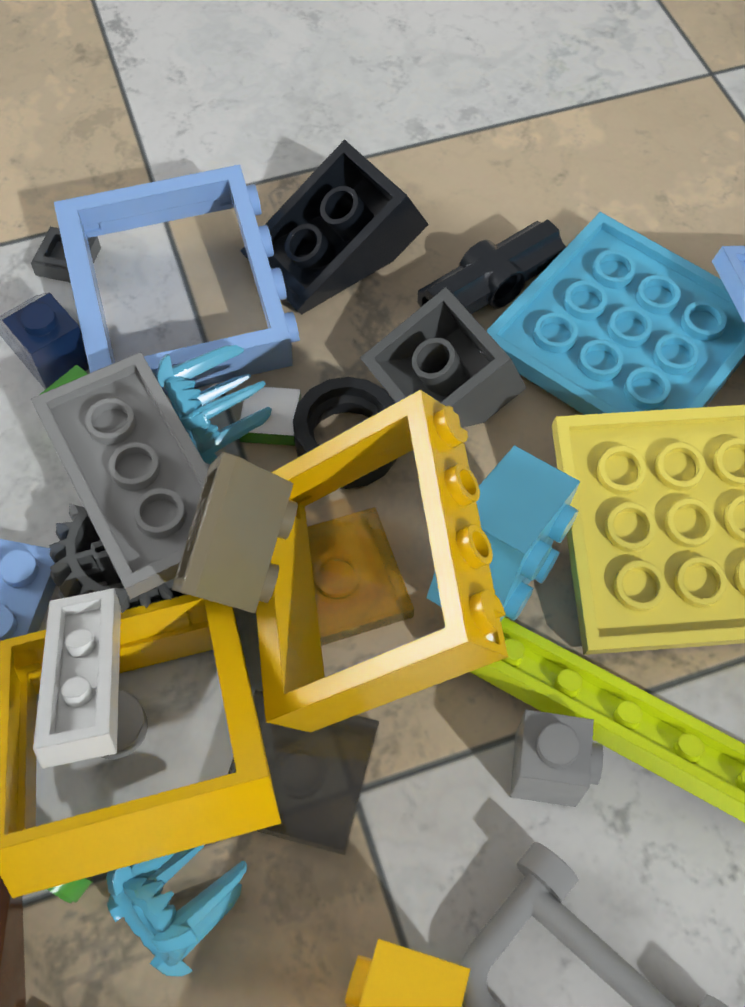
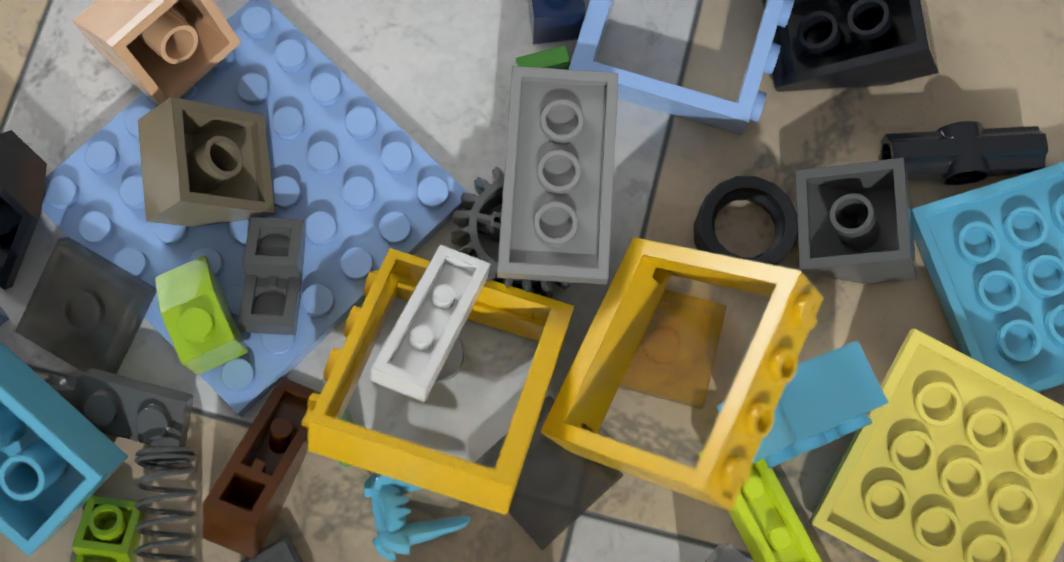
camera: 30 degrees right, 15 degrees up
medium azure piece [156,345,272,464] -> none
dark tan slope [171,452,298,613] -> none
white tile [239,386,302,446] -> none

